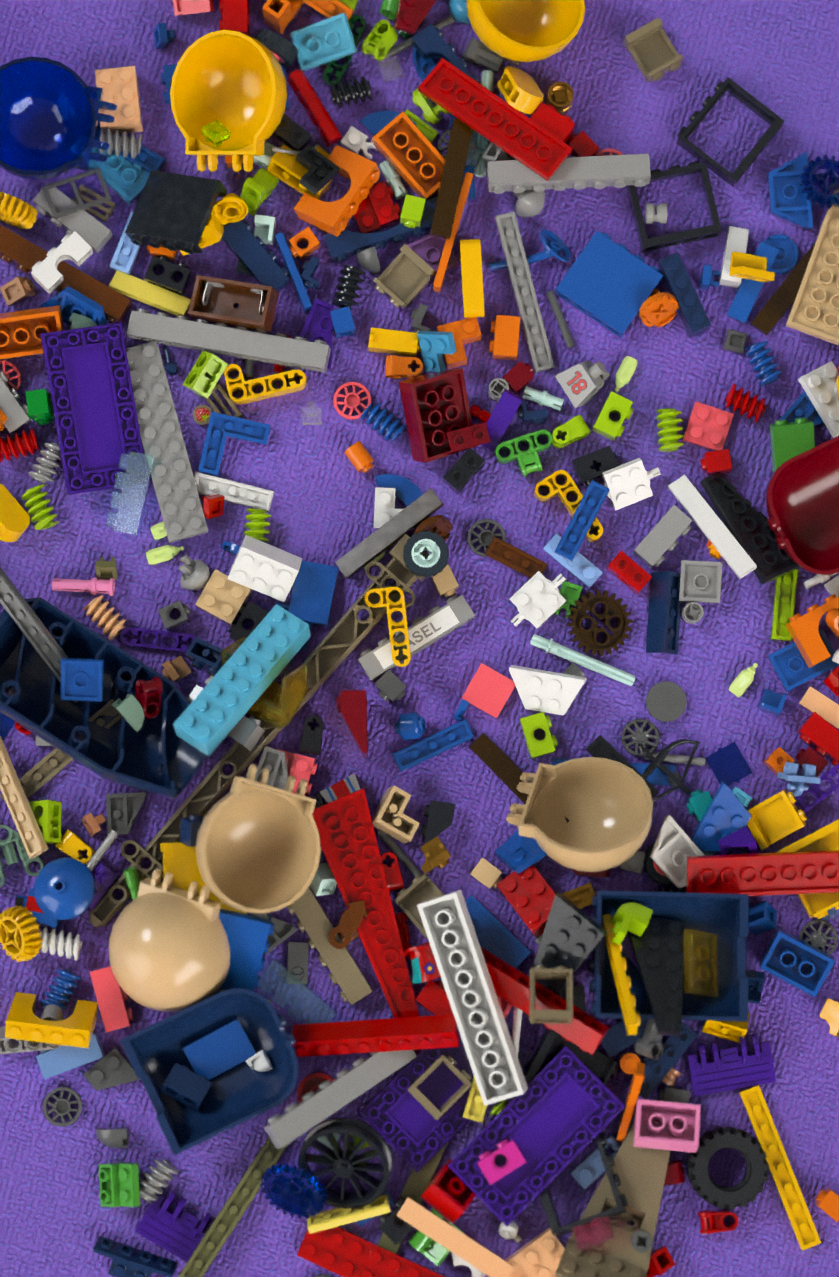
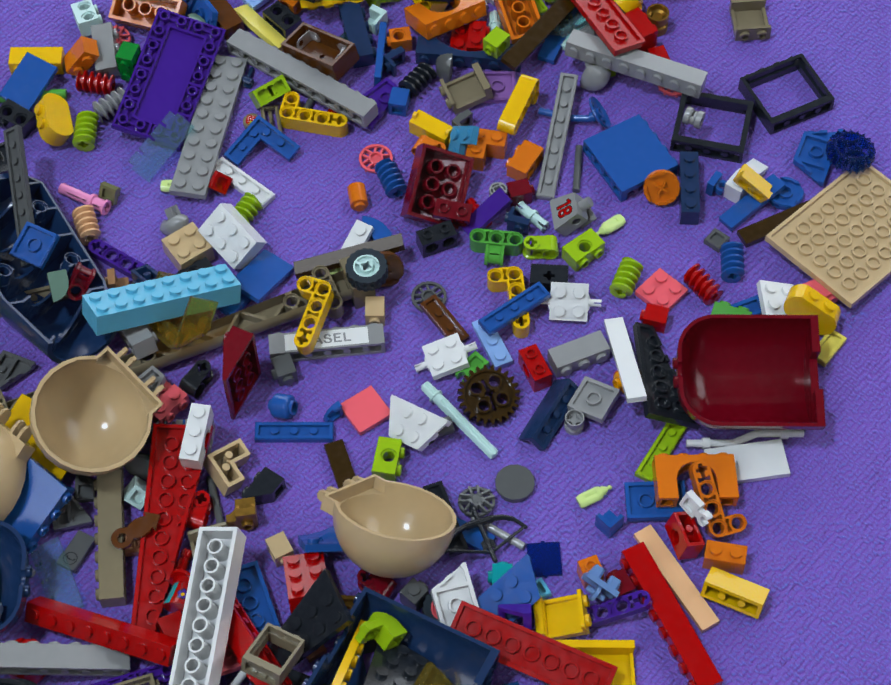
camera: 30 degrees right, 25 degrees down
yellowish green piece [146,545,184,565] -> none
dark grey brick [158,600,191,631] -> none
clear tile [301,401,322,425] -> none
orange tile [433,172,473,292] -> none
none -> white arch [179,403,214,470]

